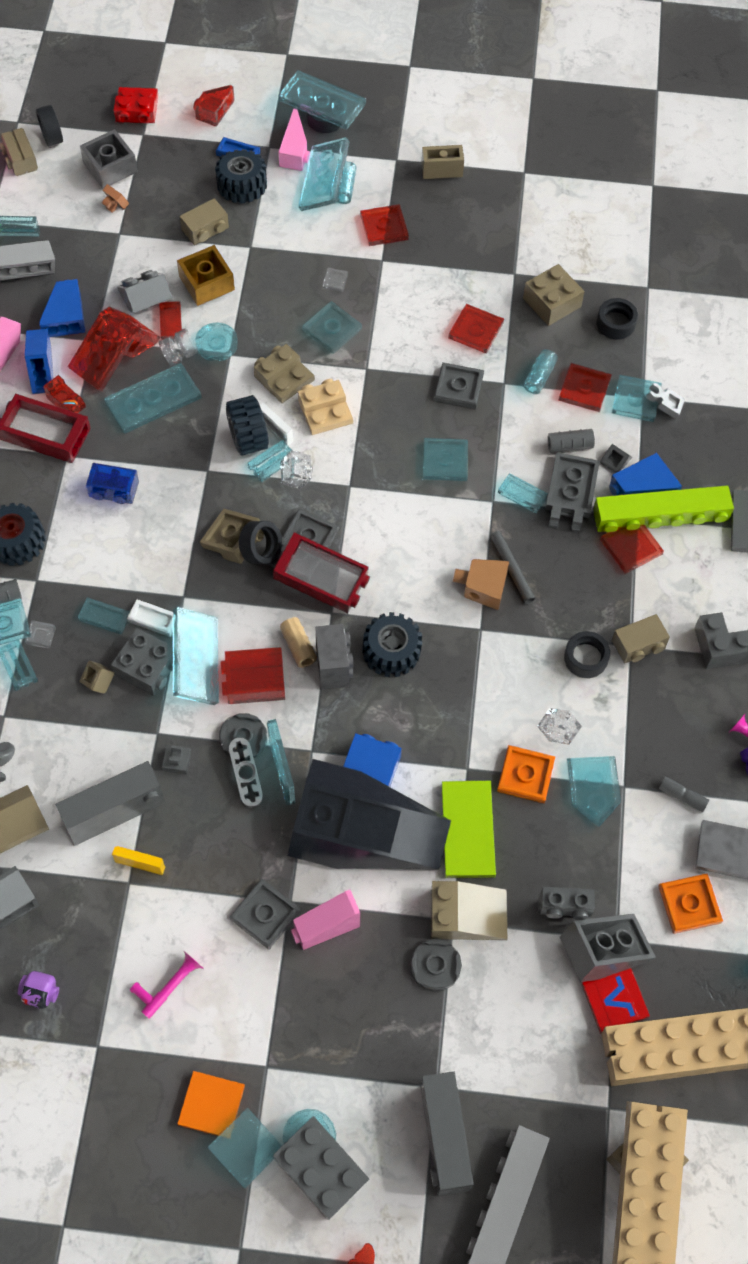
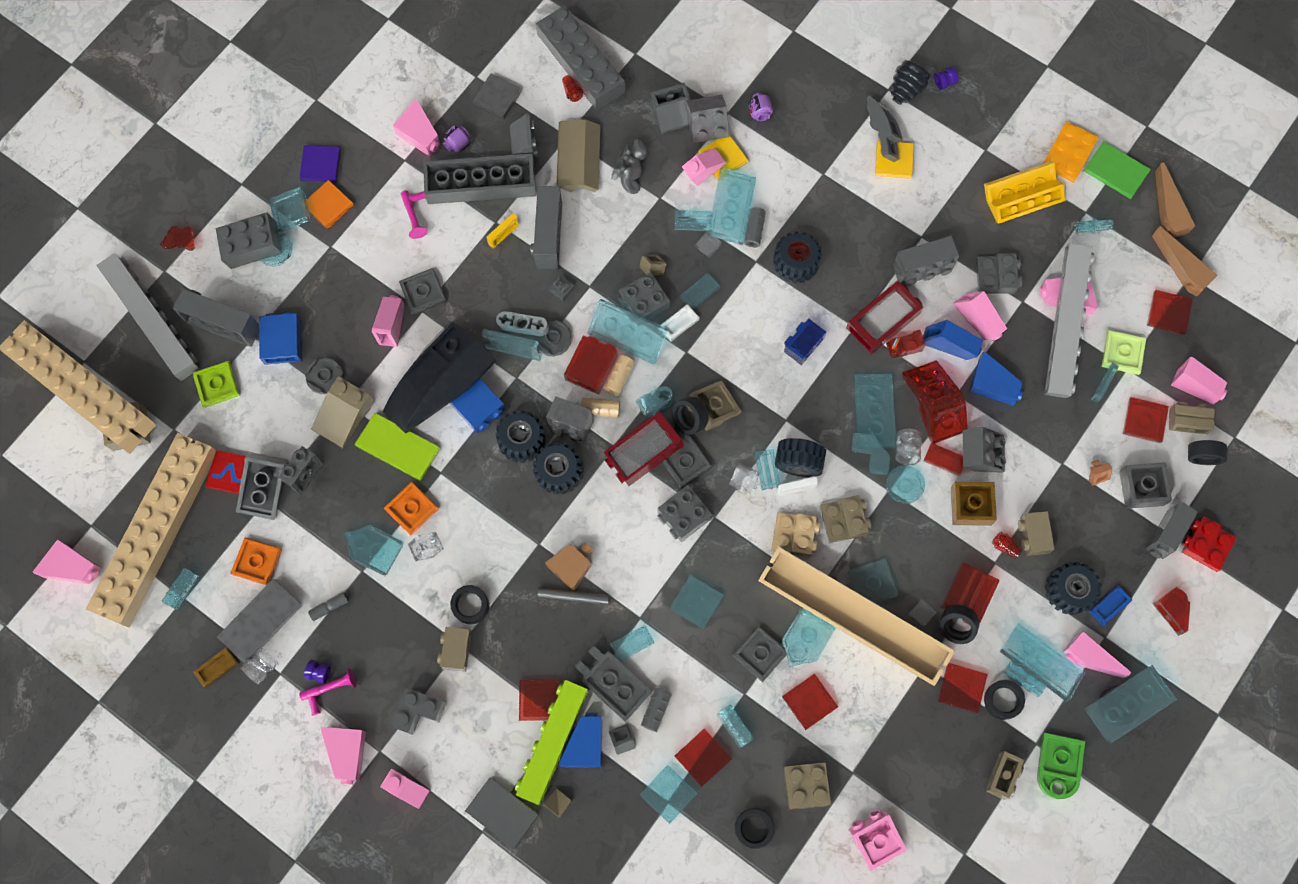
camera: 125 degrees right, 10 degrees up
light grey plate [646,383,685,419] -> none
none -> lime tile [193,361,240,408]
none -> blue brick [259,312,302,365]
none -> dark purple tile [299,145,341,182]
none -> bright pink slope [393,100,440,156]
none -> dark grey brick [423,153,536,204]
none -> black wheel [496,410,545,463]
none -> dark tan slope [543,788,573,818]
none -> tan axle [604,355,634,396]
none -> clear light blue piece [636,386,673,418]
none -> dark grey brick [657,485,712,542]
none -> tan piece [758,546,955,686]
none -> clear light blue tile [782,608,836,667]
none -> bright pink plate [848,809,907,871]
none -> clear light blue tile [851,433,890,475]
none -> black tyre [939,604,980,644]
none -> clear red brick [940,562,1000,625]
none -> black tyre [984,680,1026,720]
none -> clear red cone [991,531,1022,559]
none -> bright green tile [1037,733,1085,799]
none -> clear red tile [1122,397,1169,443]
none -> dark grey brick [1145,501,1198,559]

